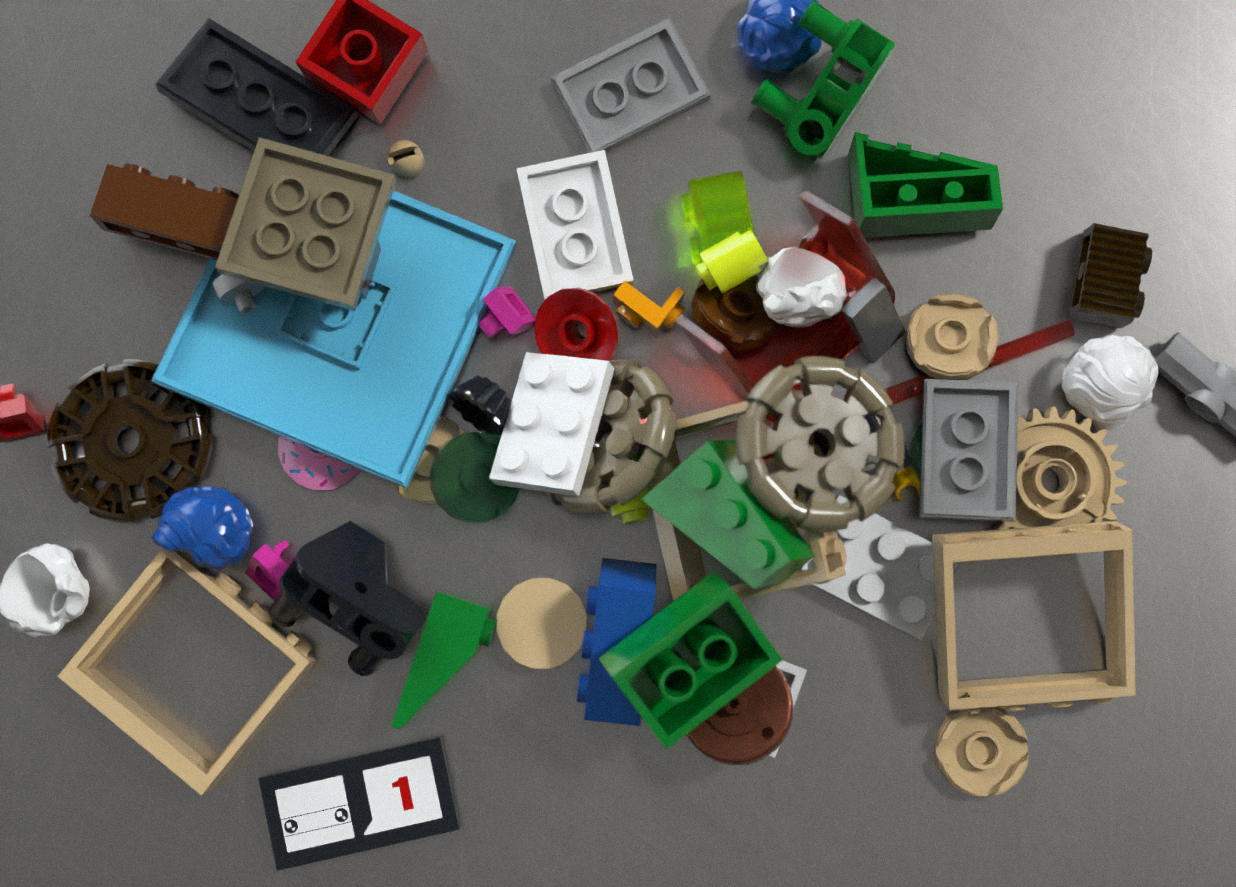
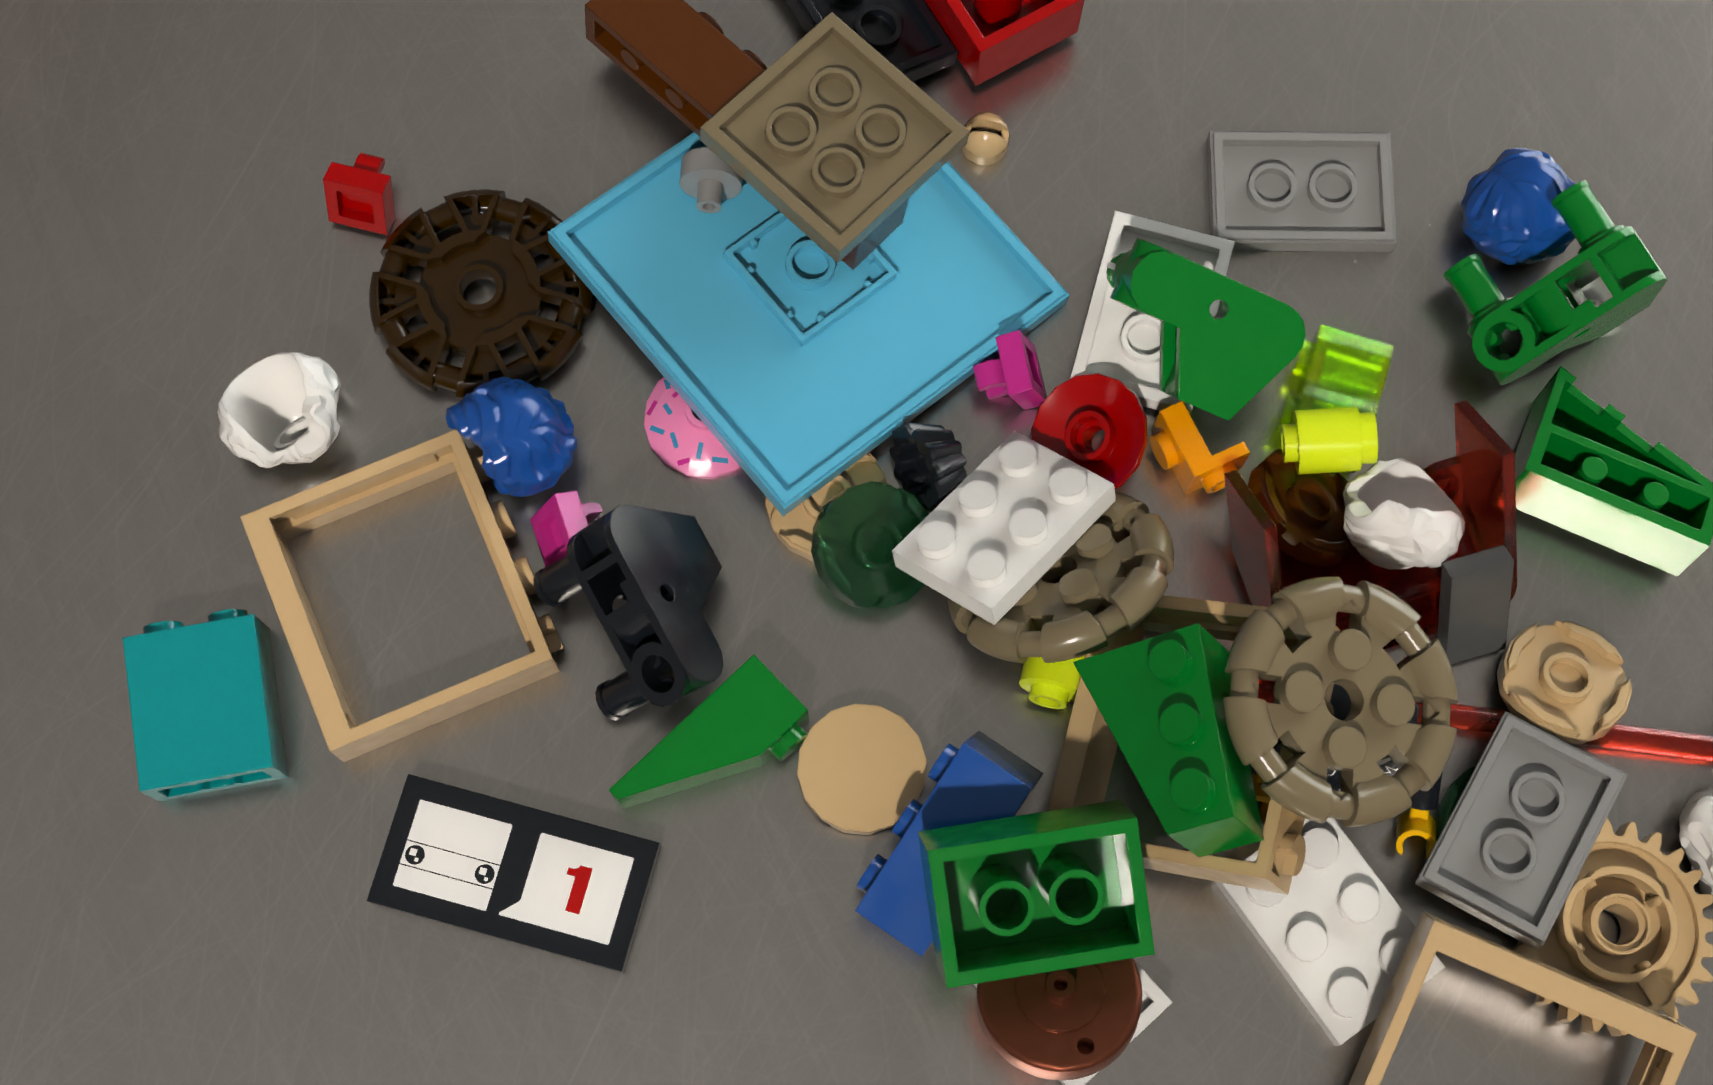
camera: 25 degrees right, 10 degrees down
none -> teal brick [123,609,288,801]
none -> green piece [1106,238,1306,421]

